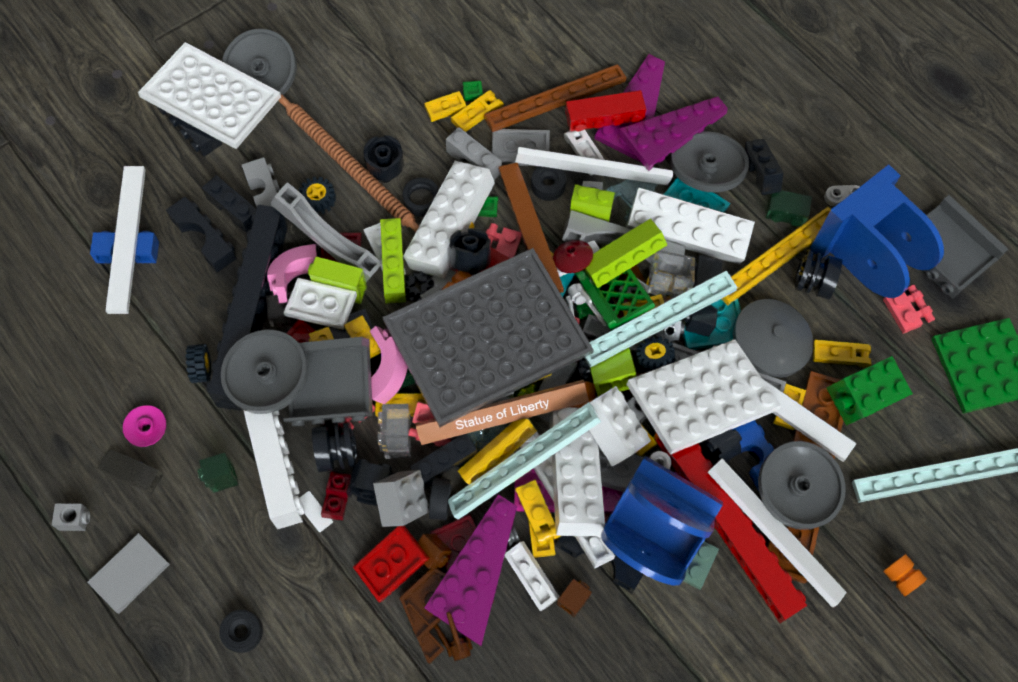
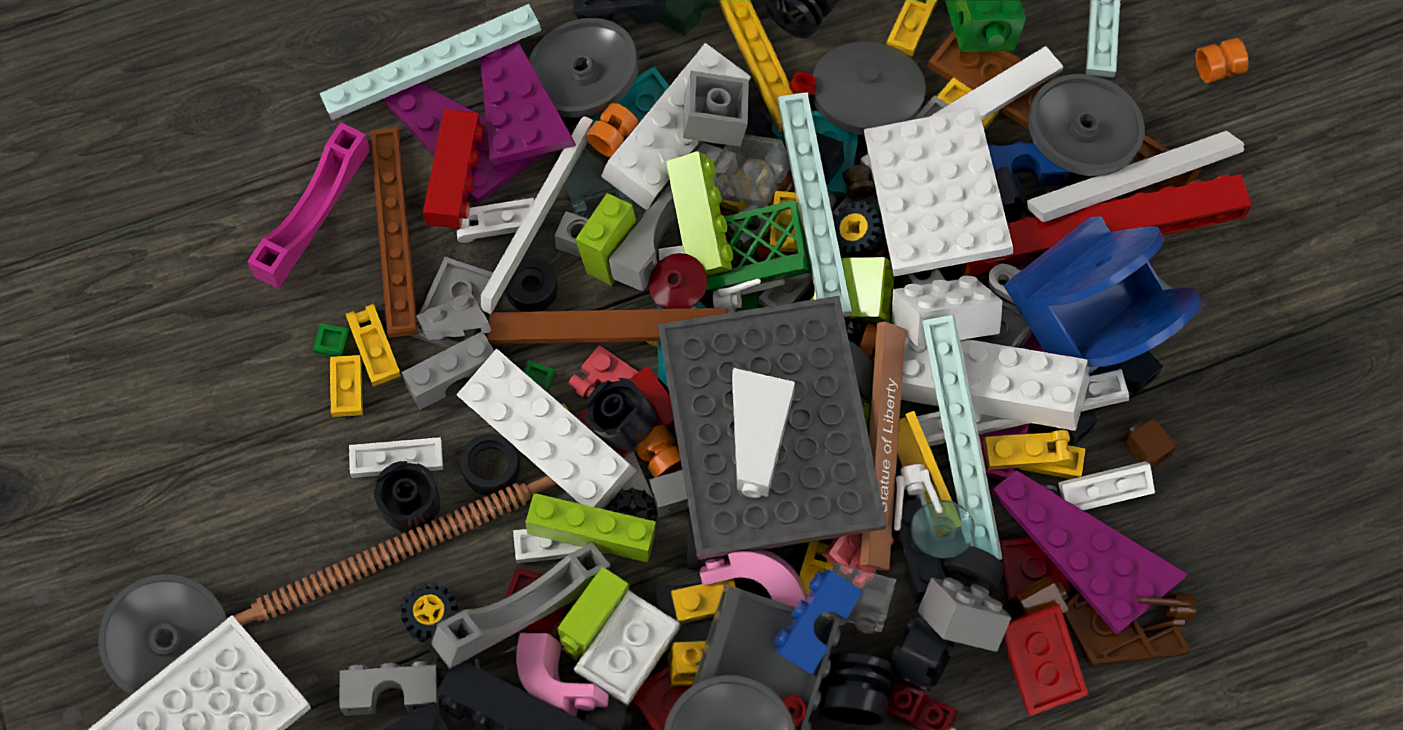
camera: 70 degrees left, 0 degrees up
none -> dark pink arch [247,122,370,289]
none -> light aqua plate [319,4,541,120]
none -> white plate [349,437,443,478]
none -> light grey wing [416,292,492,340]
none -> orange wheel [586,103,639,158]
none -> light grey brick [683,71,749,147]
none -> white slope [732,368,795,498]
none -> blue arch [773,570,863,675]
none -> red plate [780,694,806,727]
none -> red plate [789,72,817,97]
none -> dark brown wheel [842,165,876,200]
none -> white plant [894,464,942,540]
none -> clear light blue dish [911,500,975,558]

